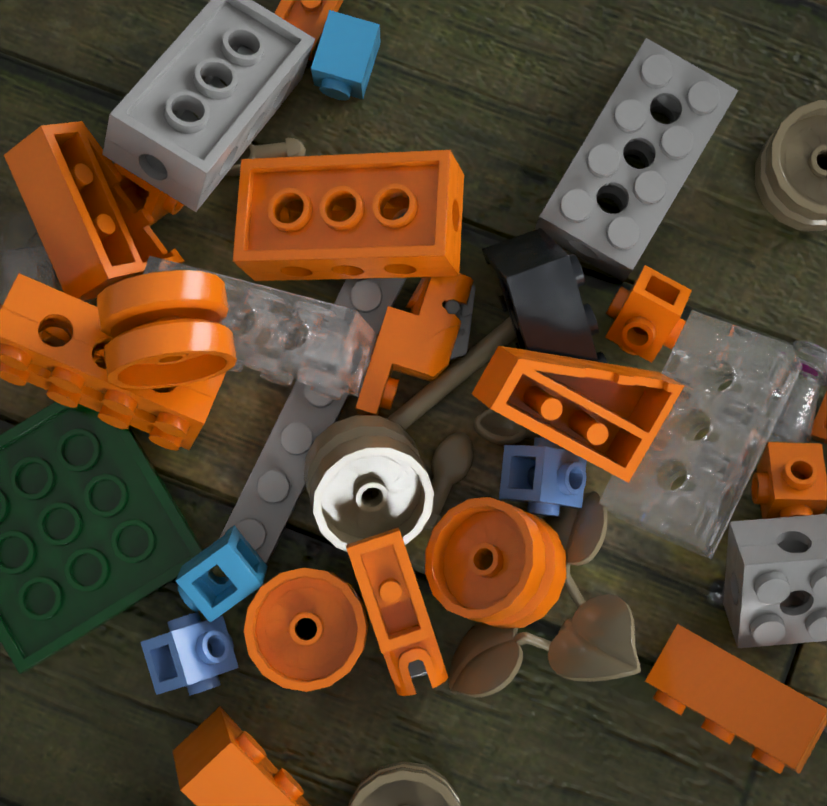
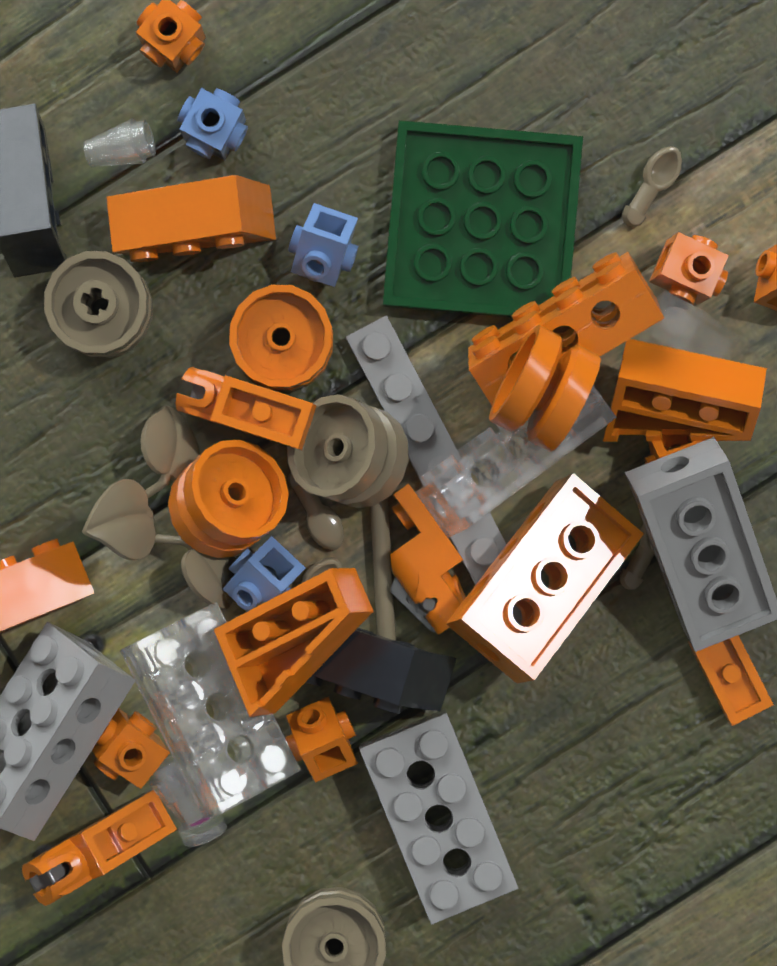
camera: 120 degrees right, 5 degrees up
dark azure brick [176,525,268,623] -> none
dark azure brick [311,10,381,100] -> none

